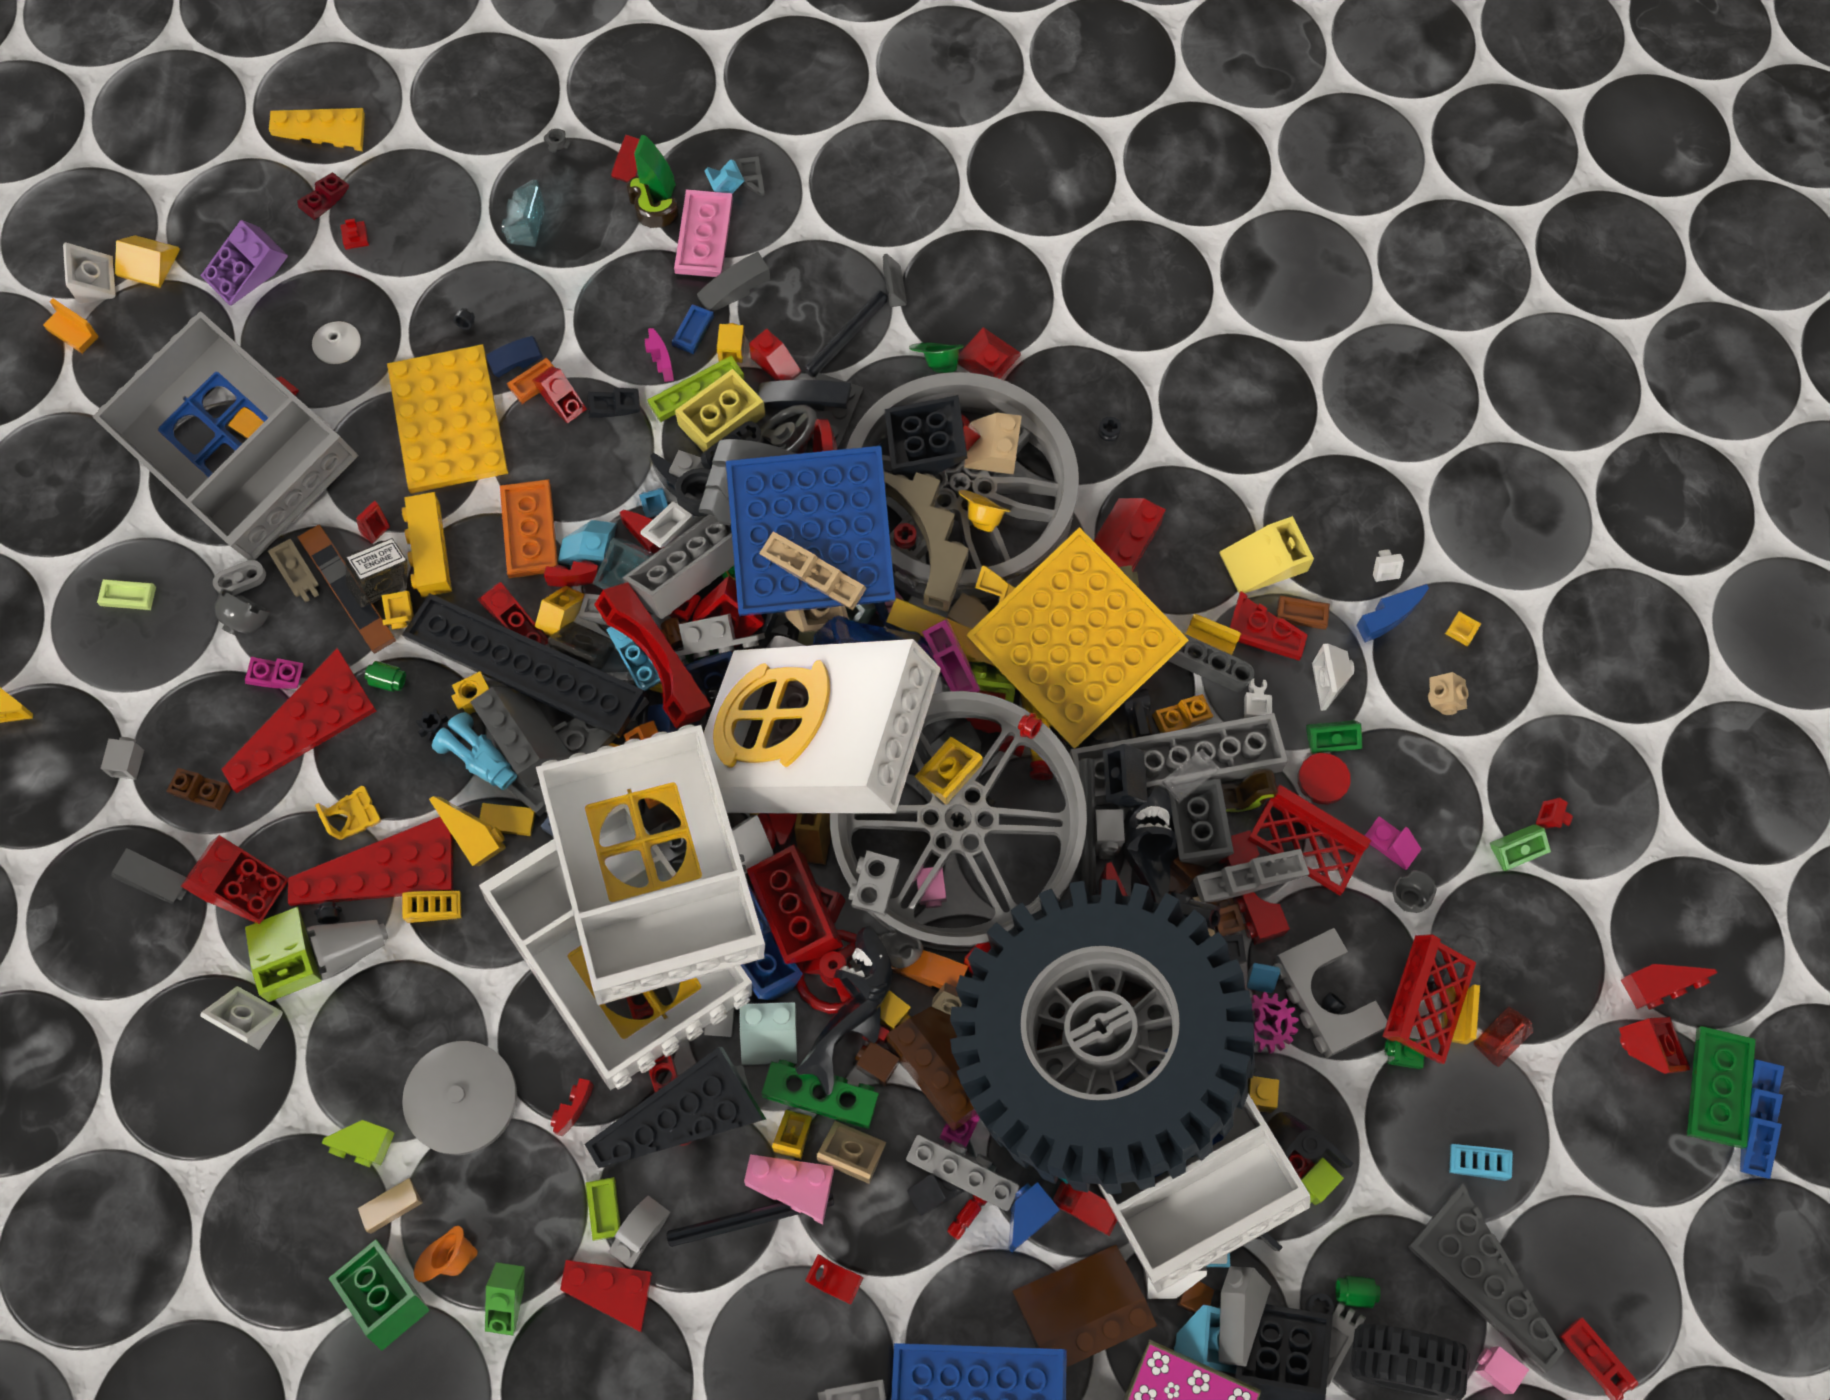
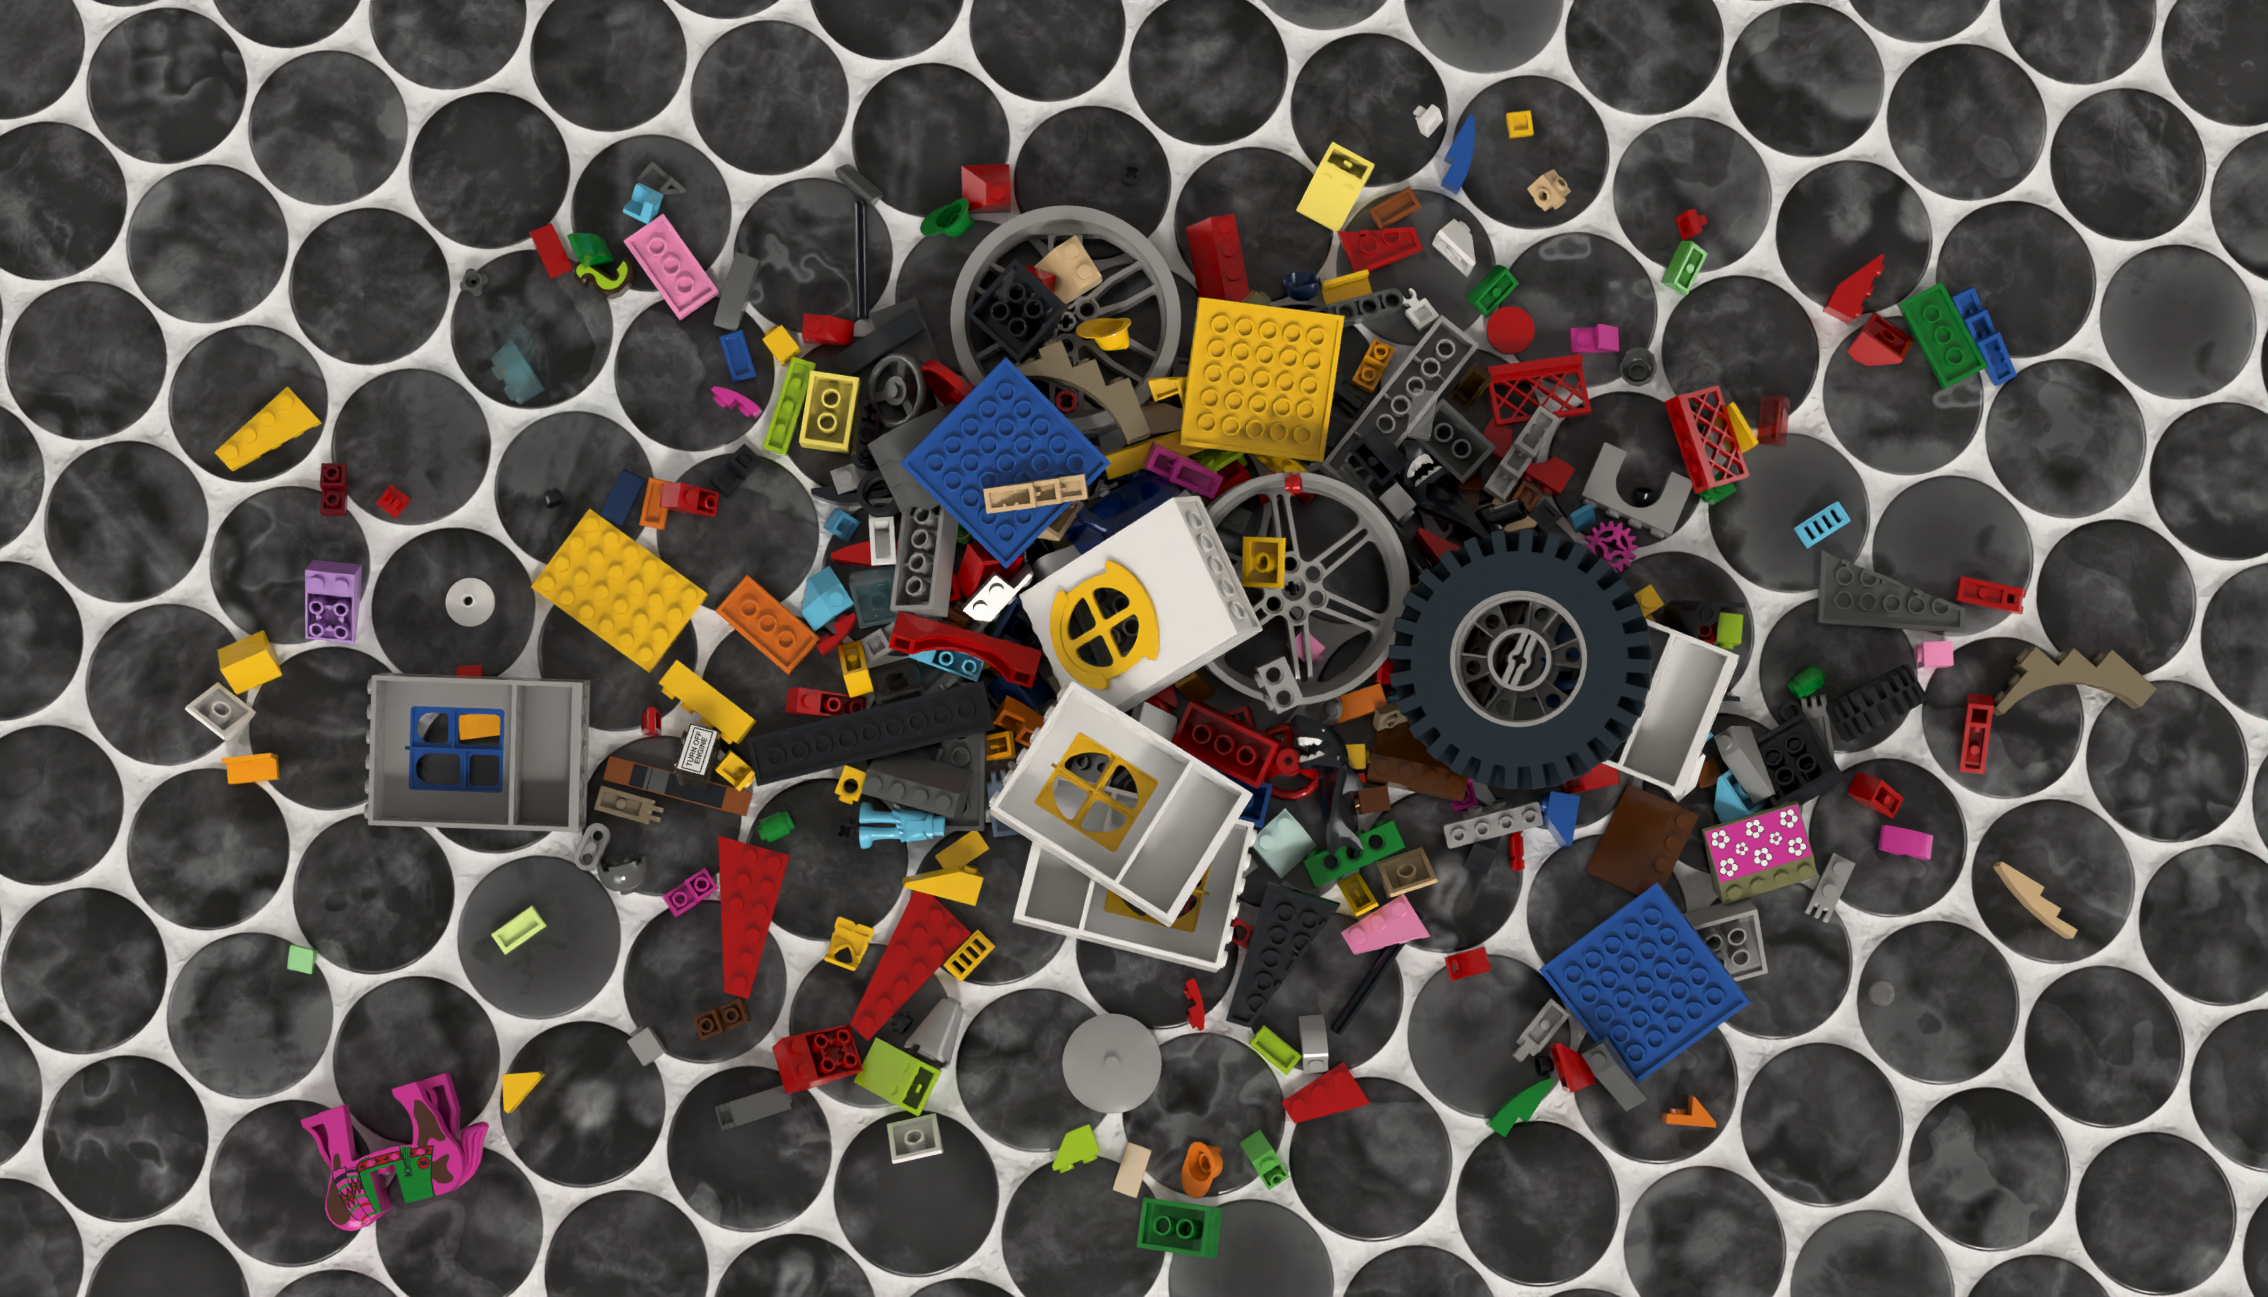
camera: 45 degrees left, 15 degrees up
none -> dark blue hair [1284,272,1321,301]

